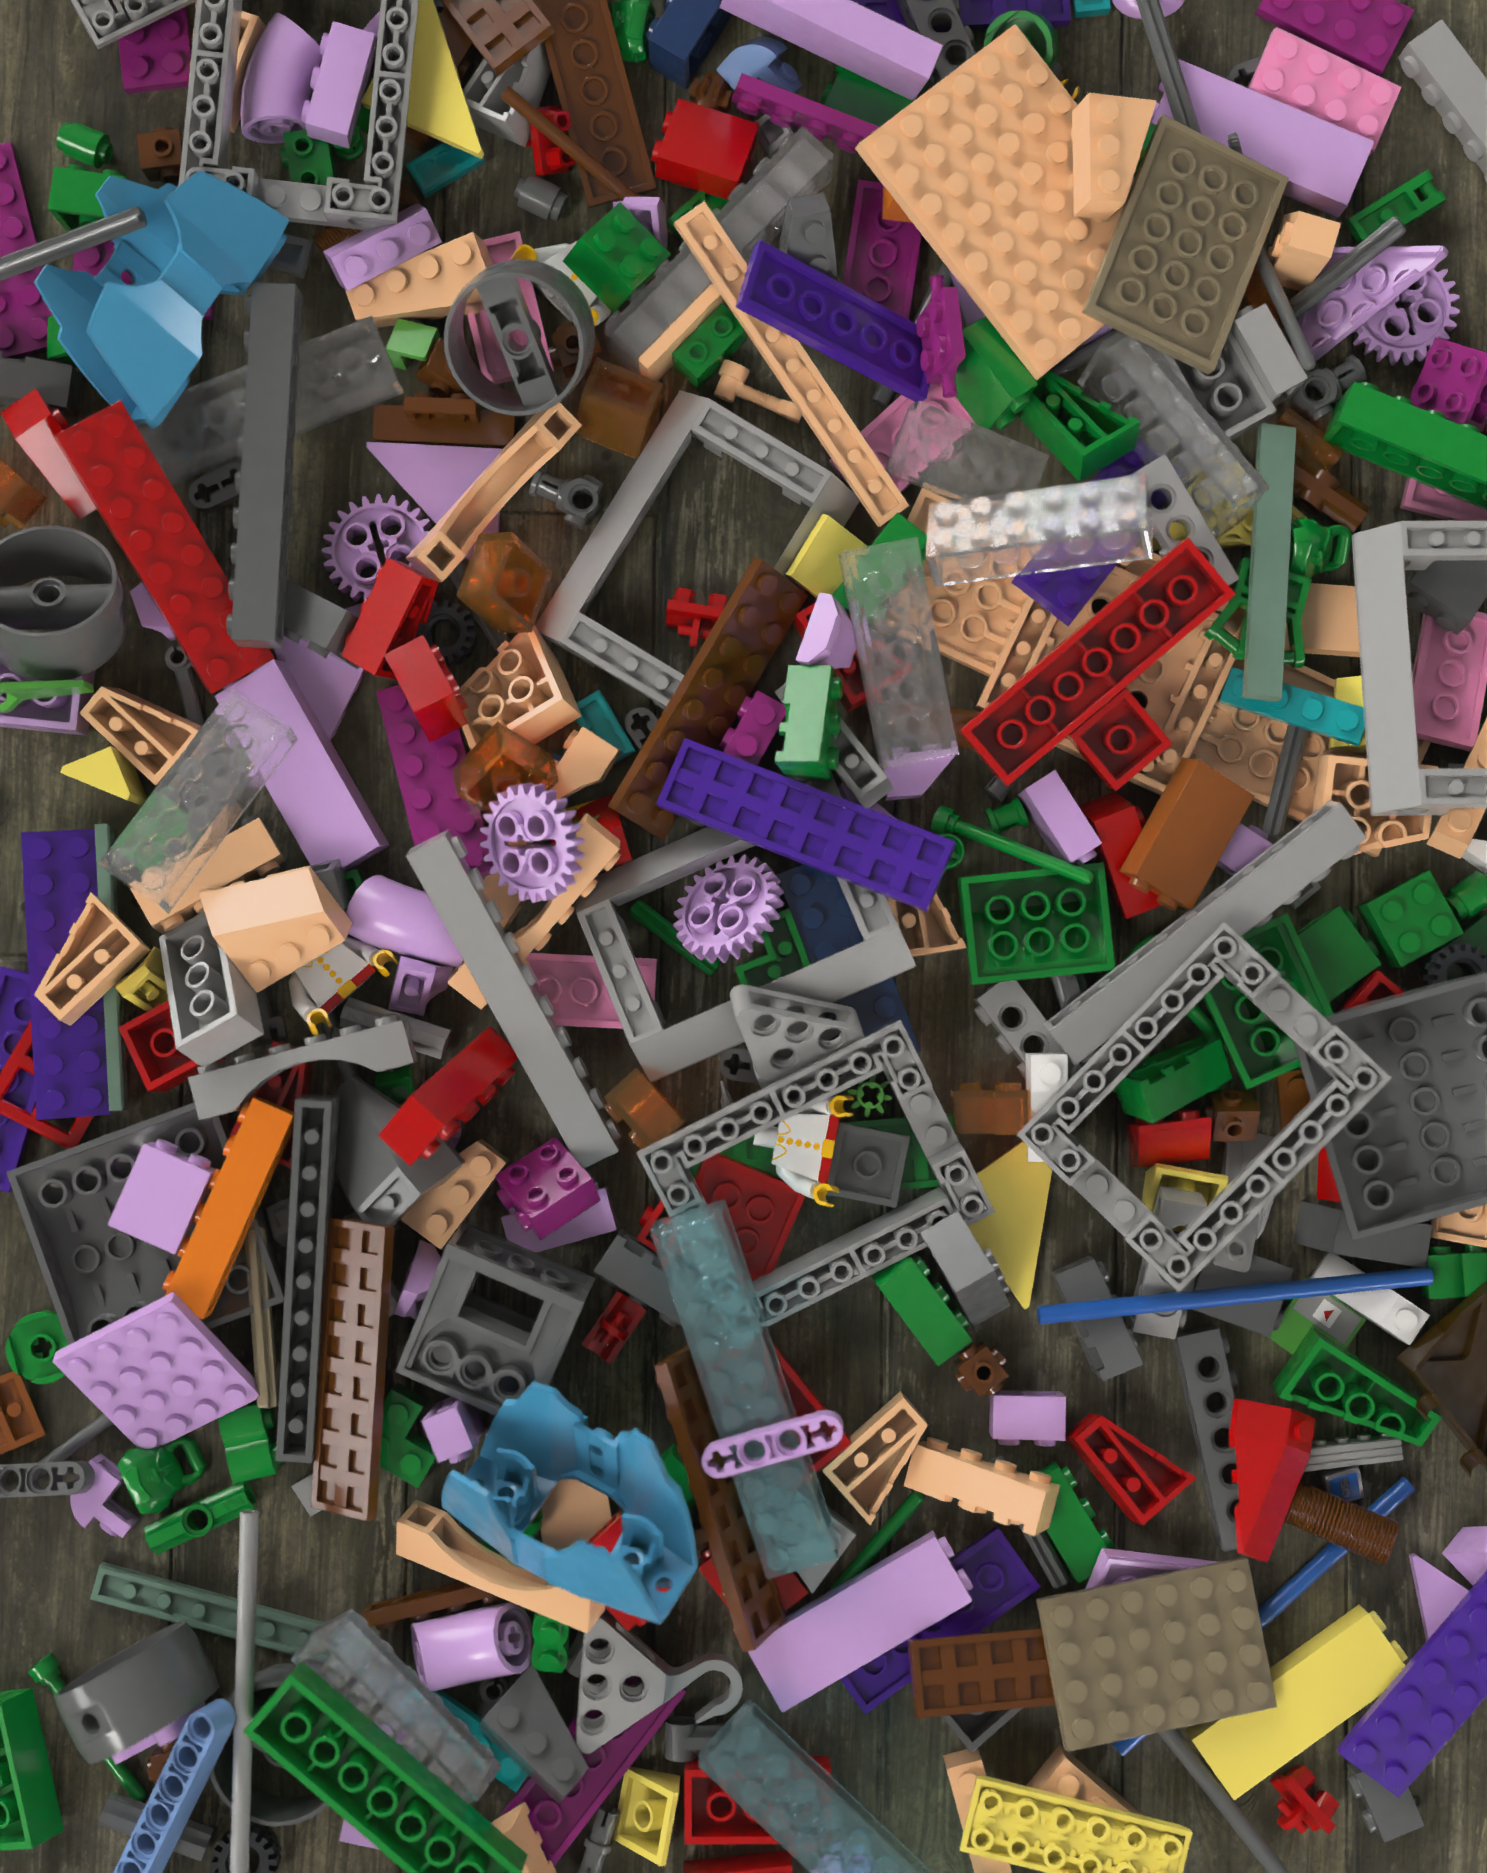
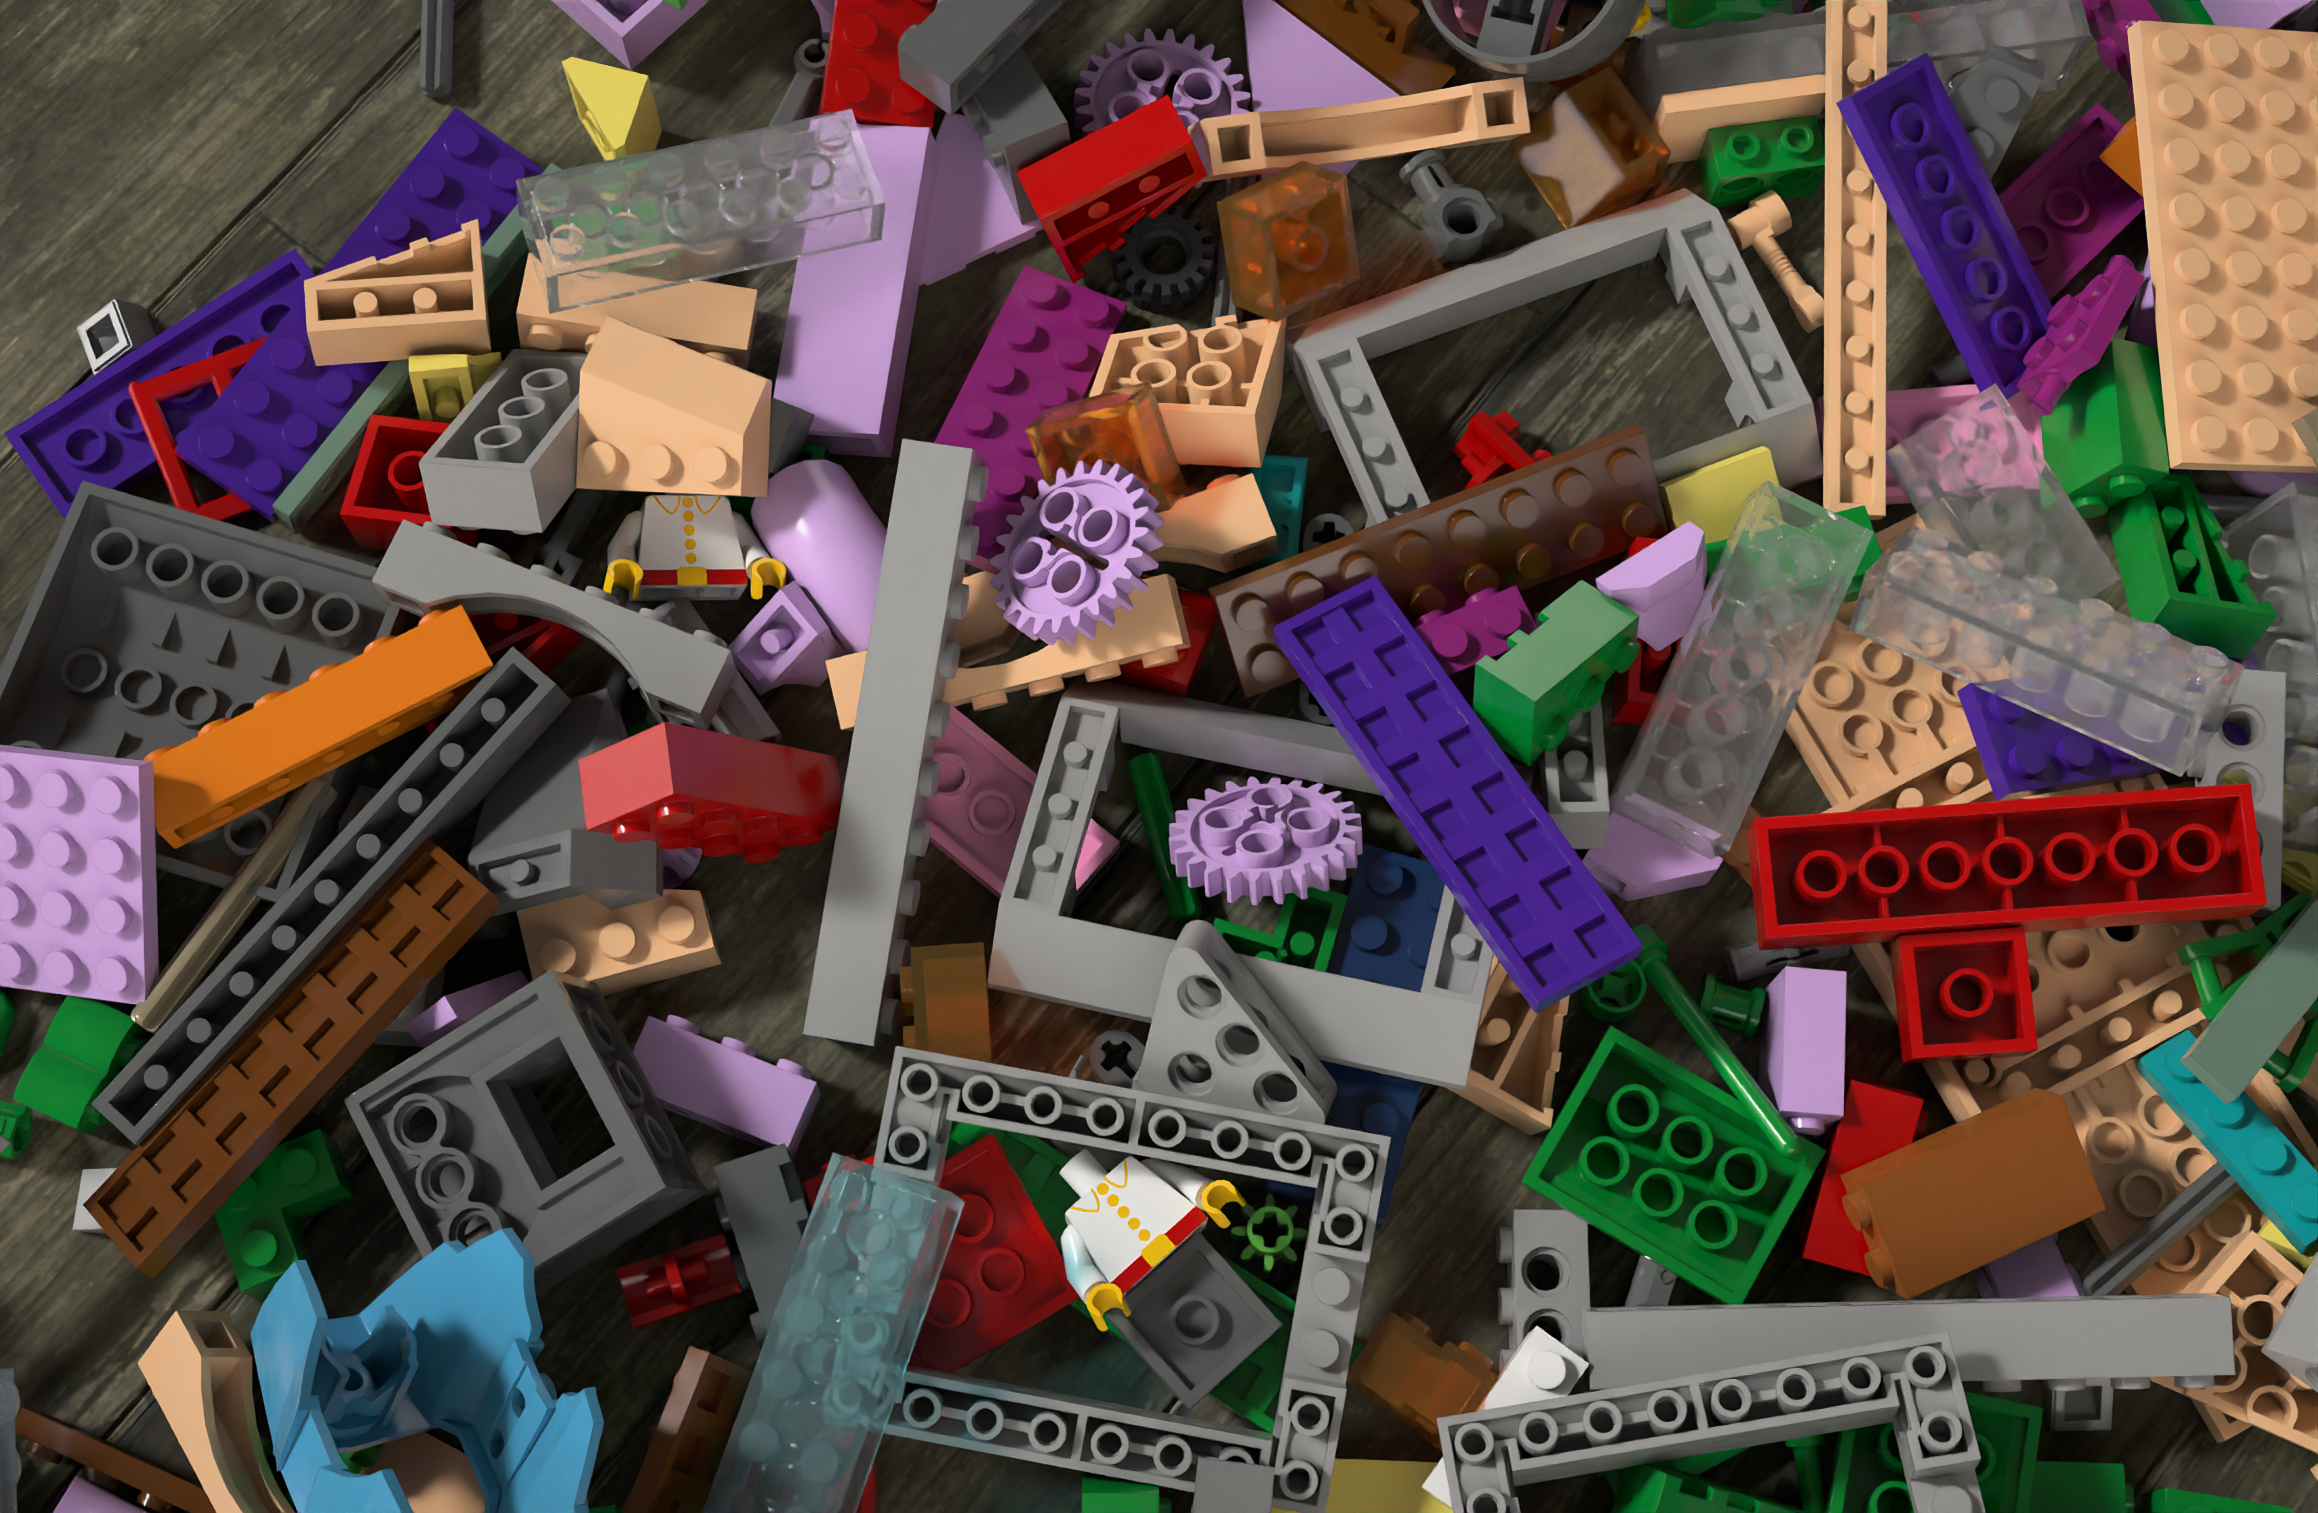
camera: 35 degrees right, 15 degrees down
light nougat wedge [79,686,217,786] -> none
lavender brick [107,1139,216,1255] -> none
red brick [384,635,469,743] -> none
lavender brick [421,1396,485,1464] -> none
magenta brick [495,1137,601,1240] -> none

